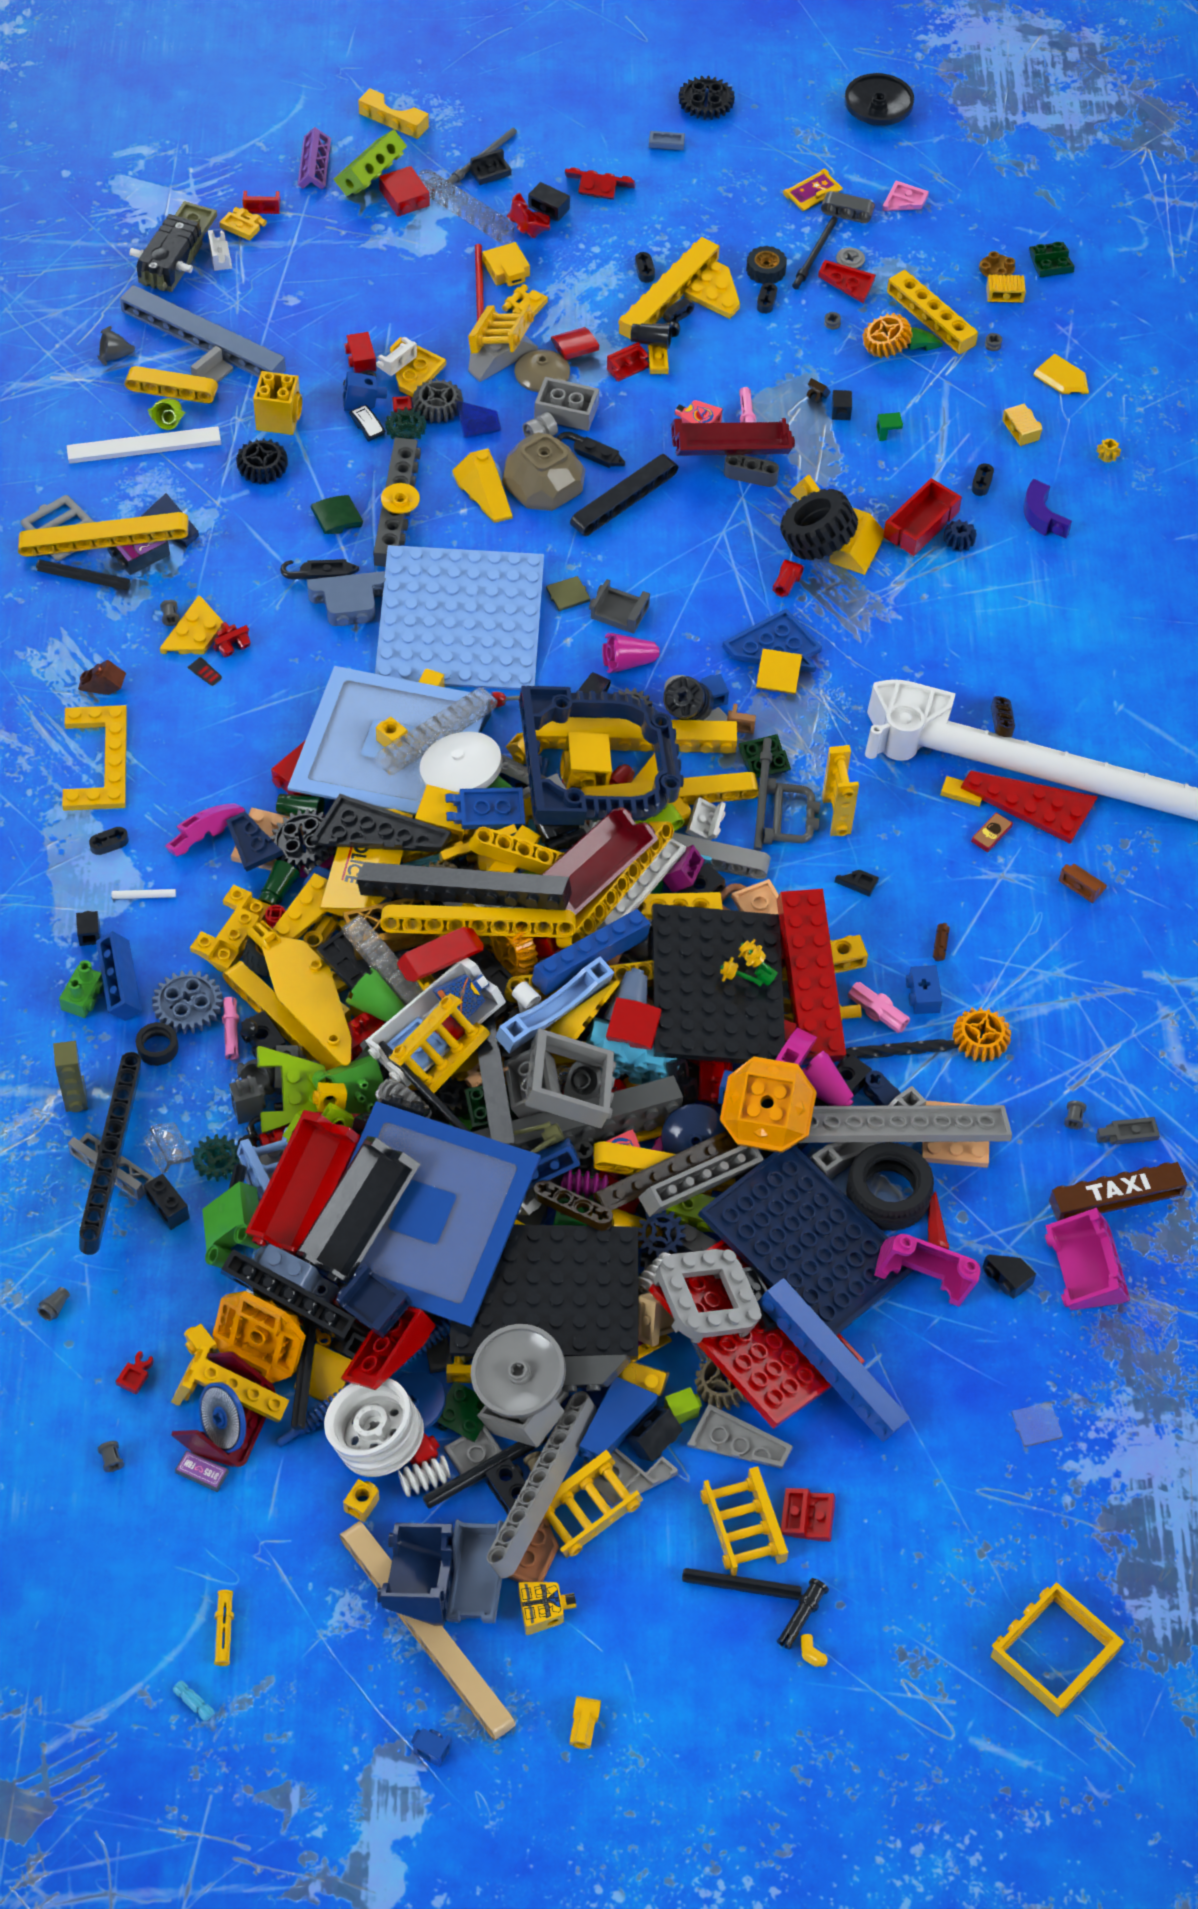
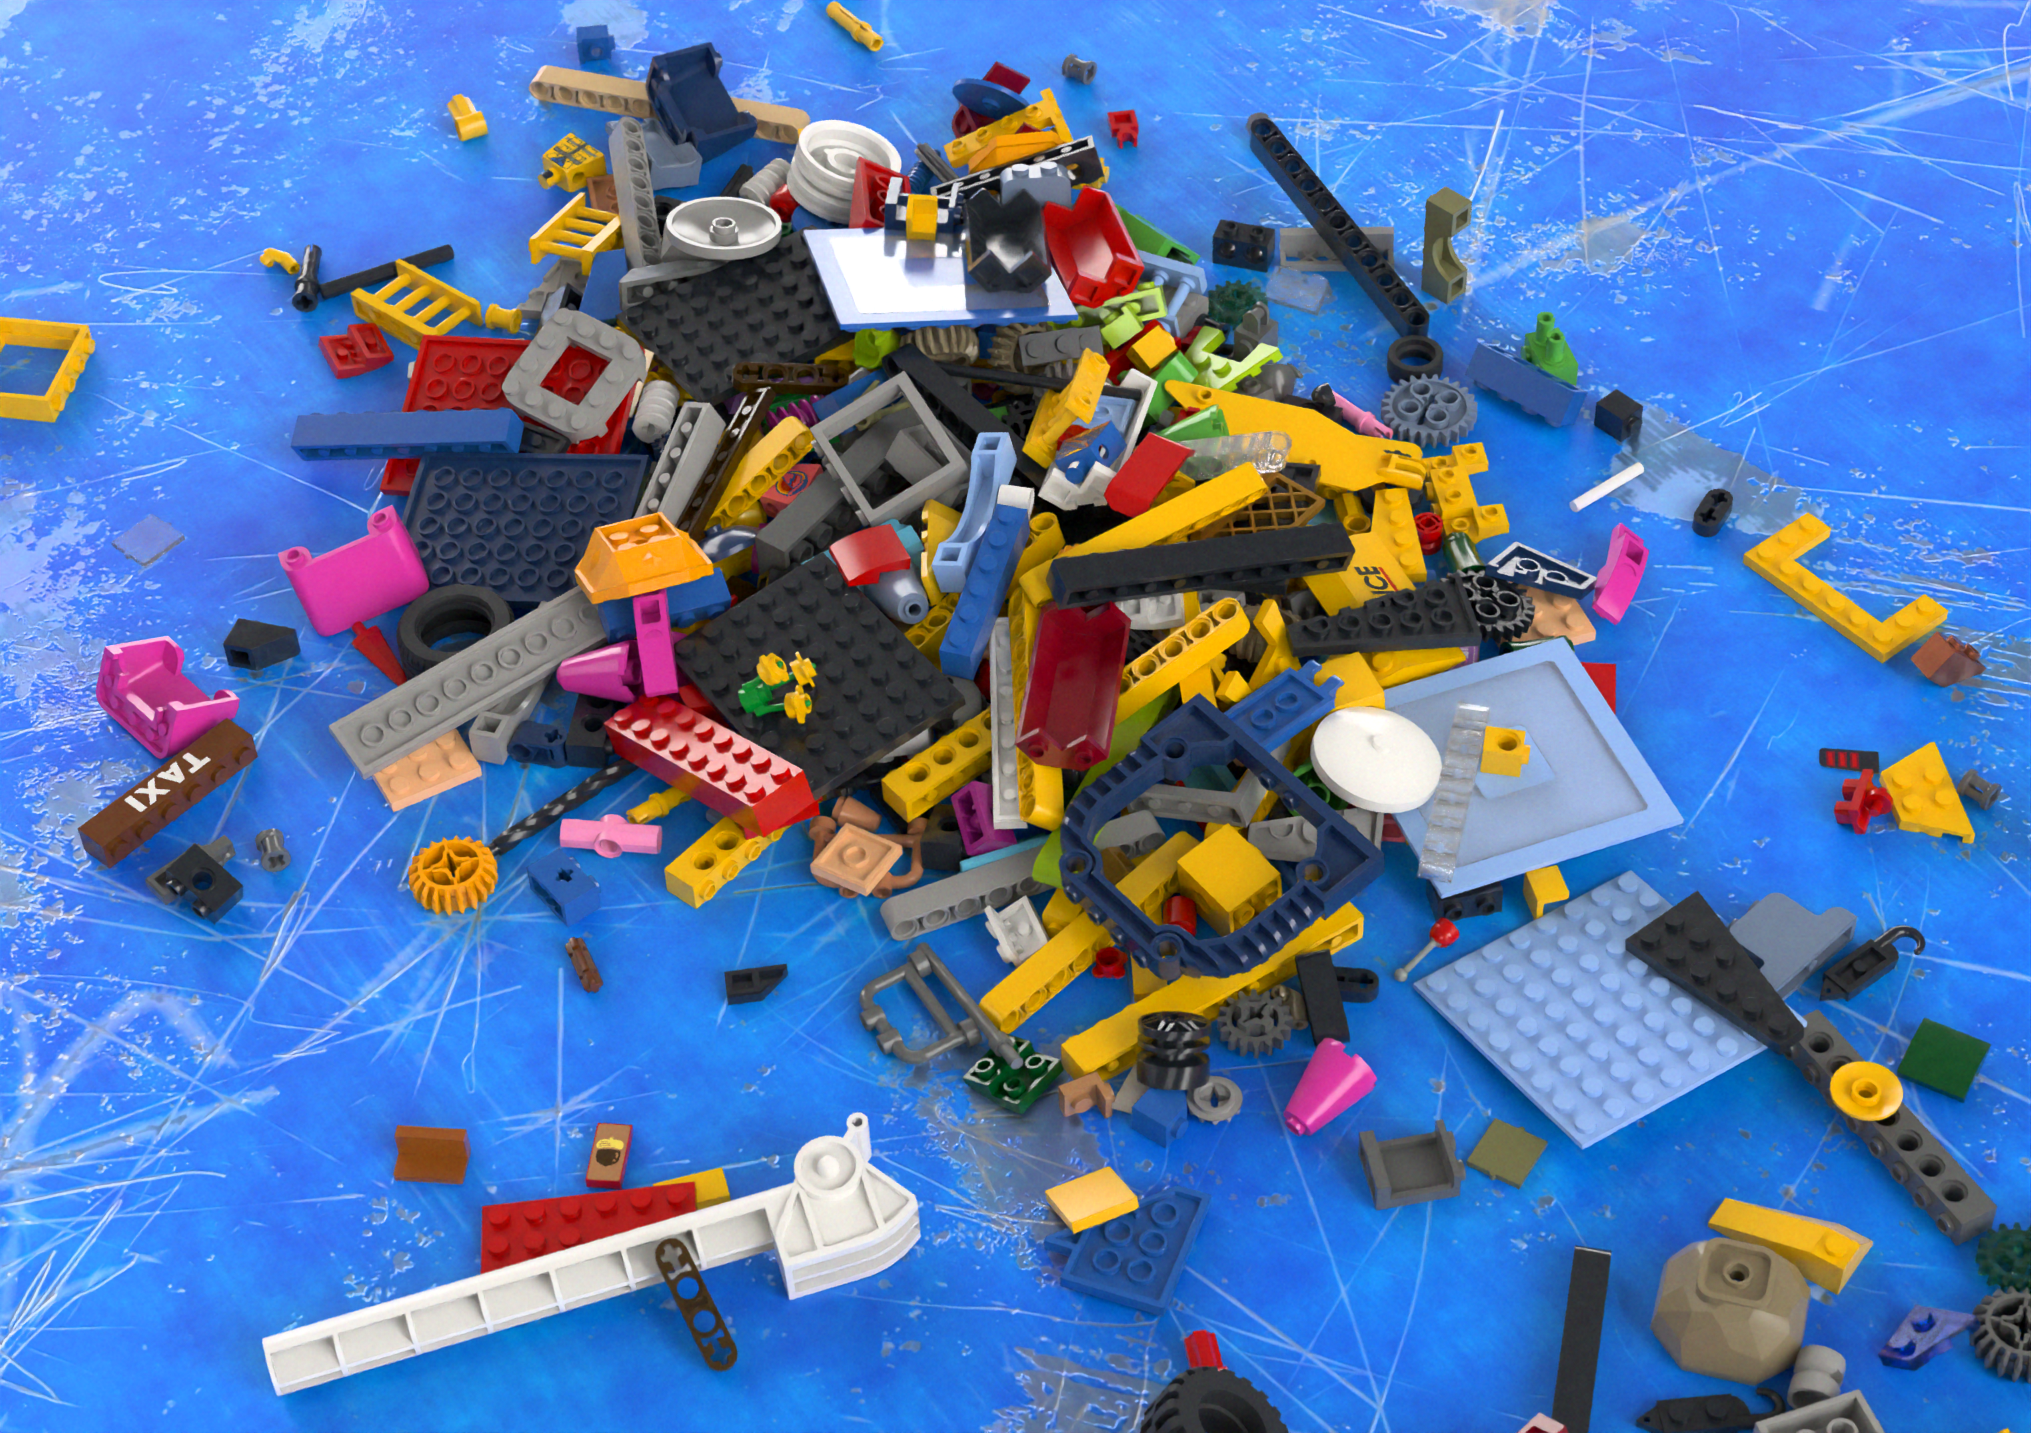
camera: 150 degrees right, 10 degrees down
yellow fence [822,745,859,836] -> none
none -> black brick [166,843,243,924]
none -> yellow bush [485,303,522,334]
none -> yellow panel [906,194,938,241]
none -> black wing [1625,890,1804,1055]

